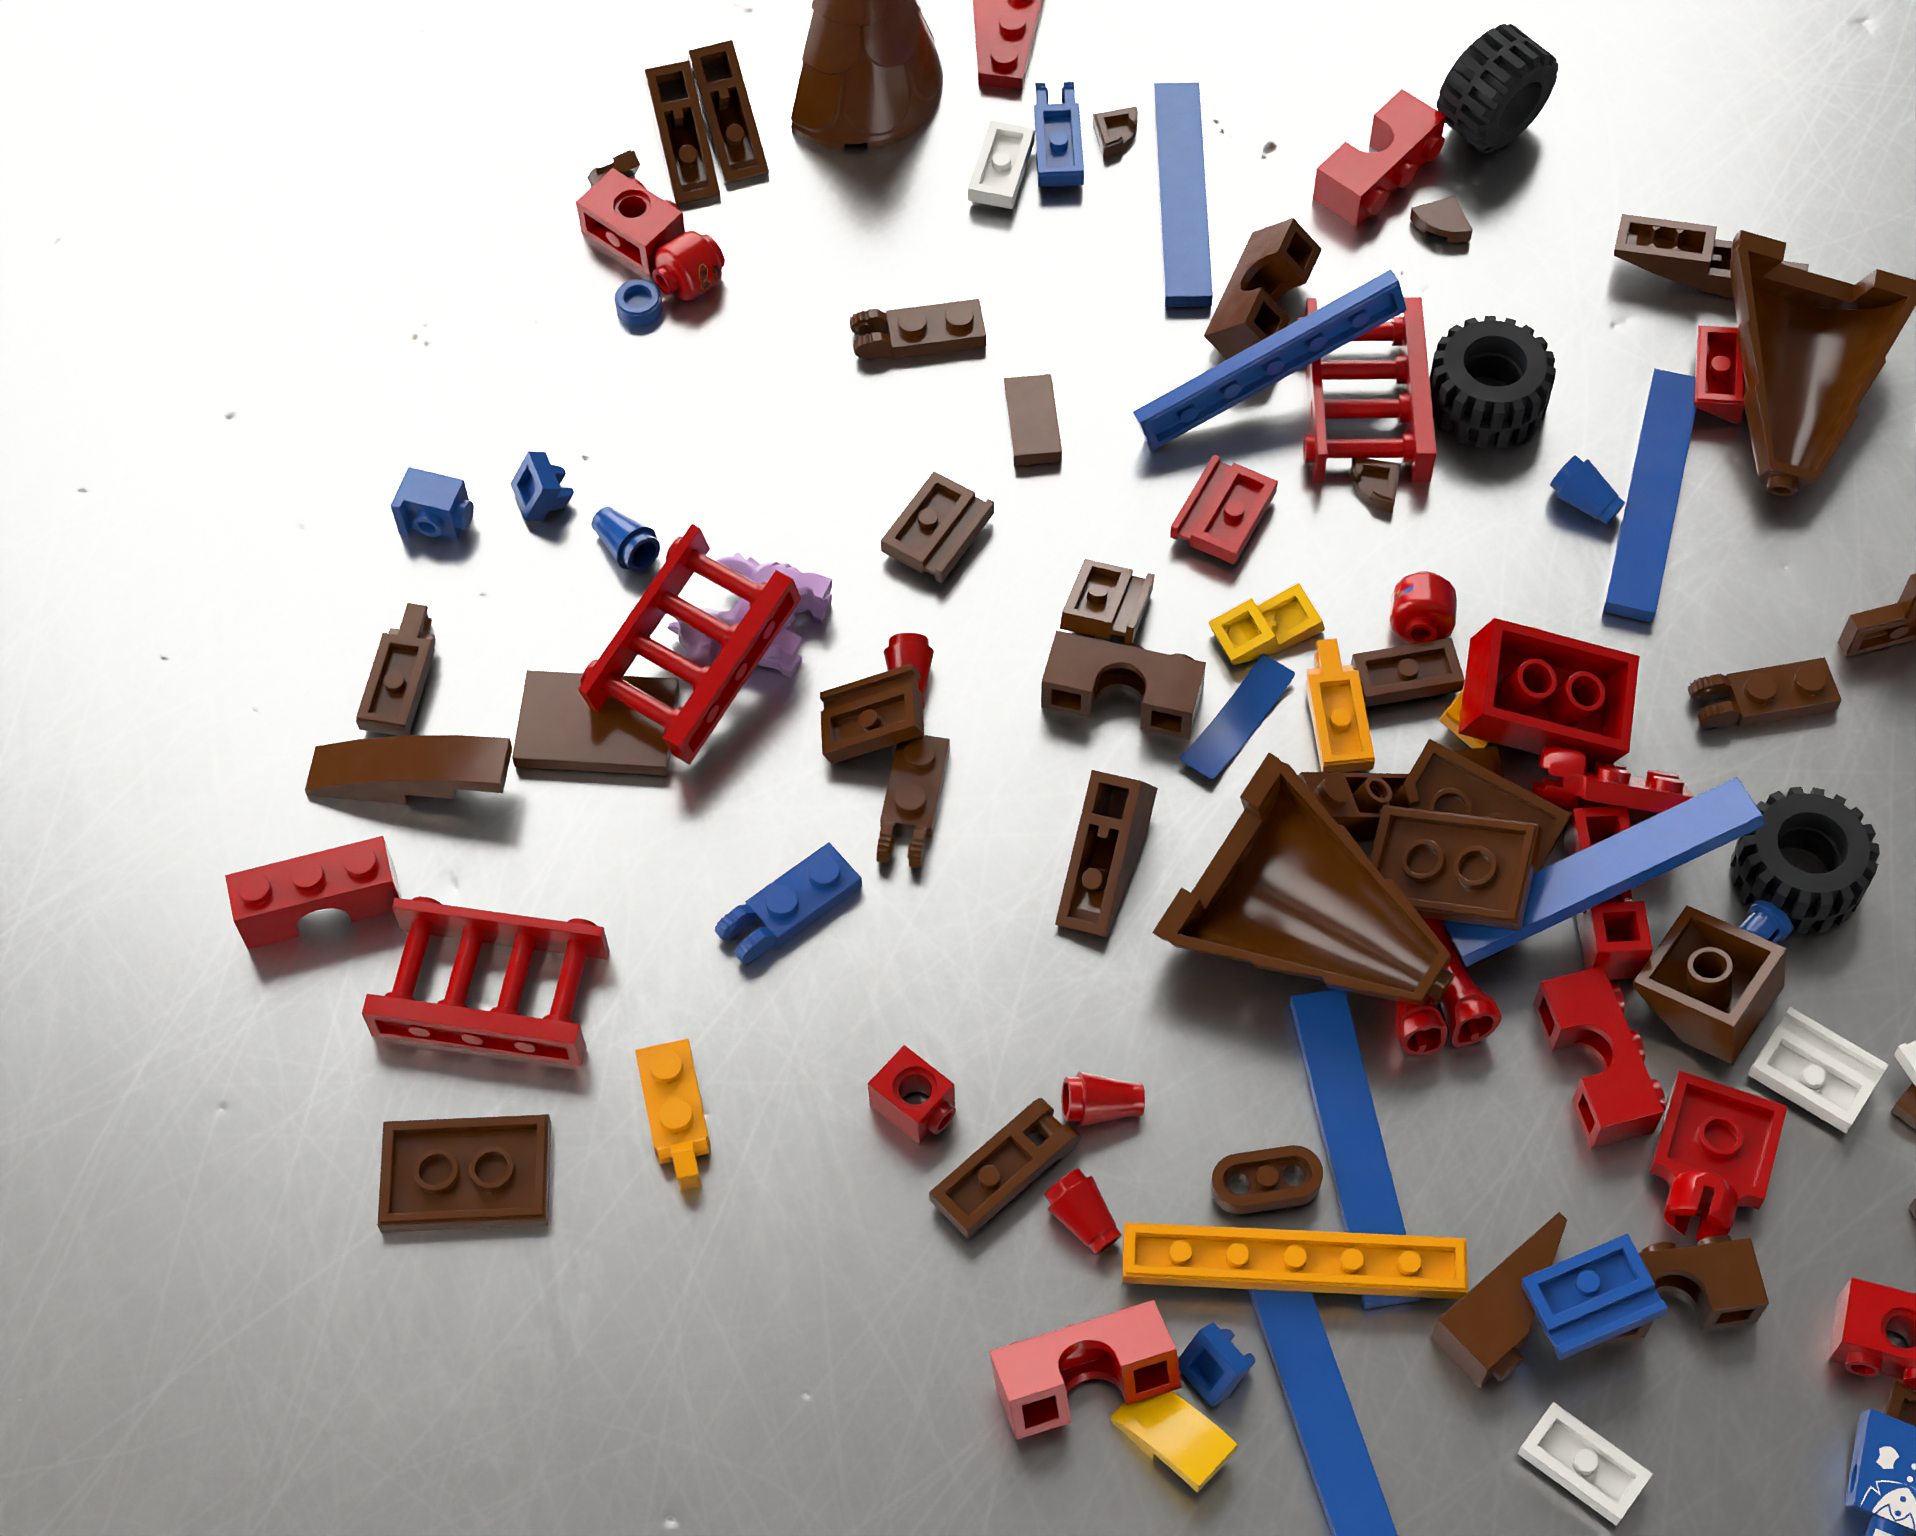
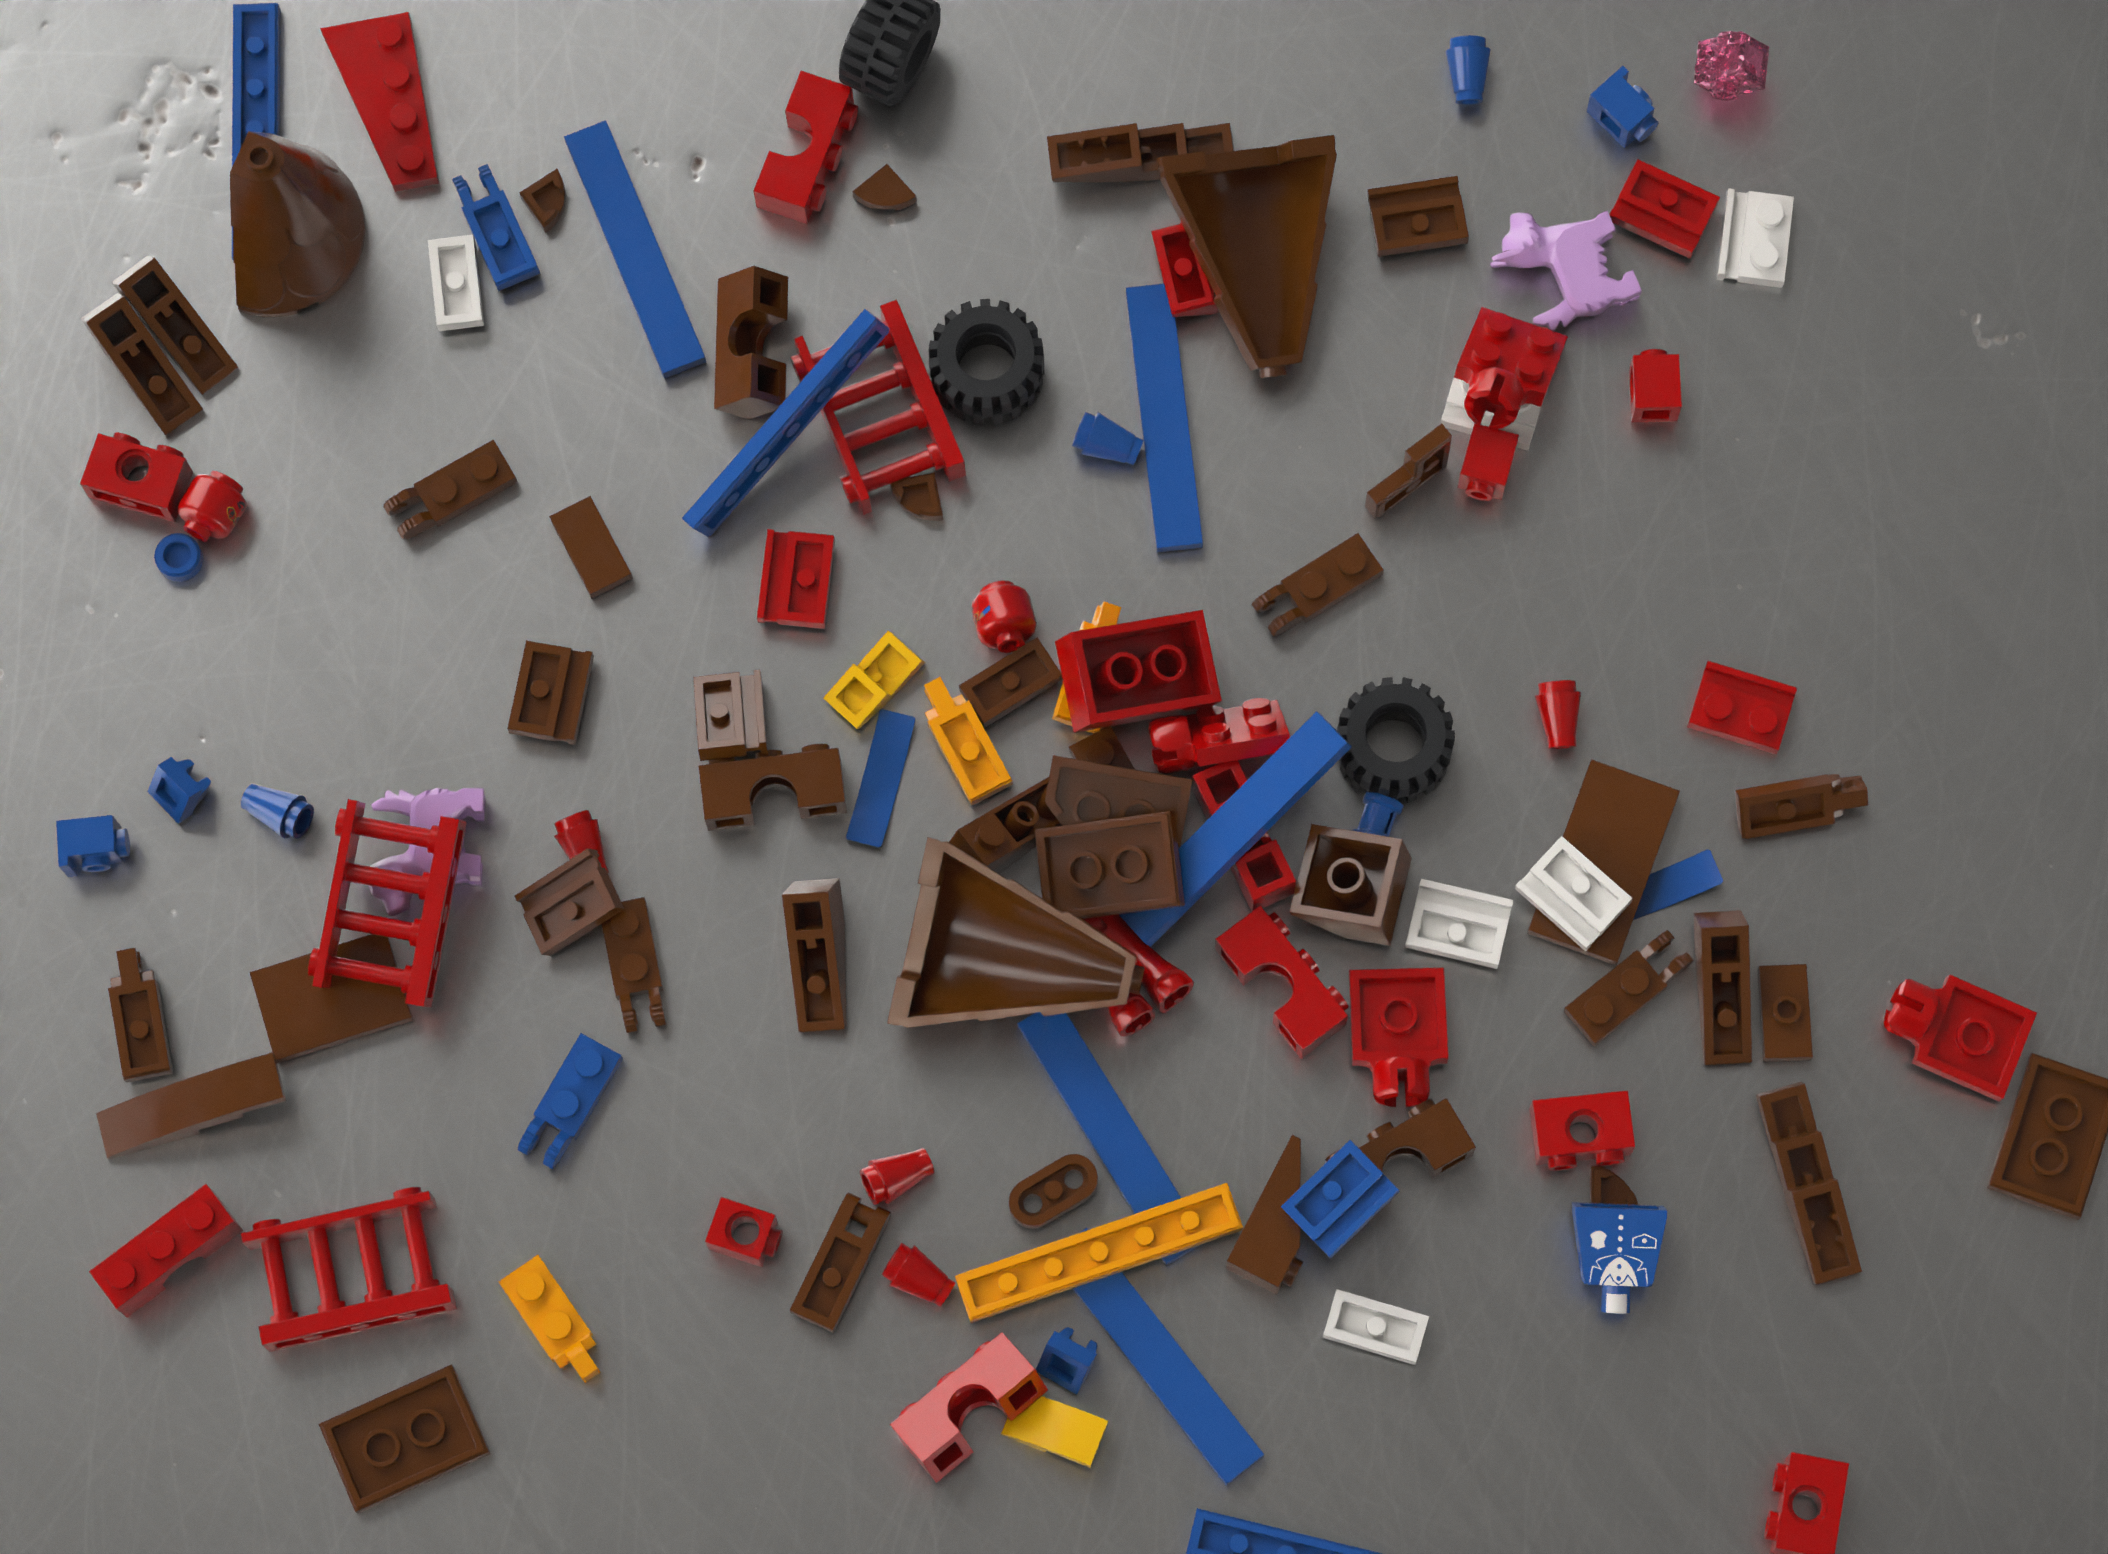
camera: 20 degrees left, 15 degrees up
reddish brown tile [587,150,641,187] -> none

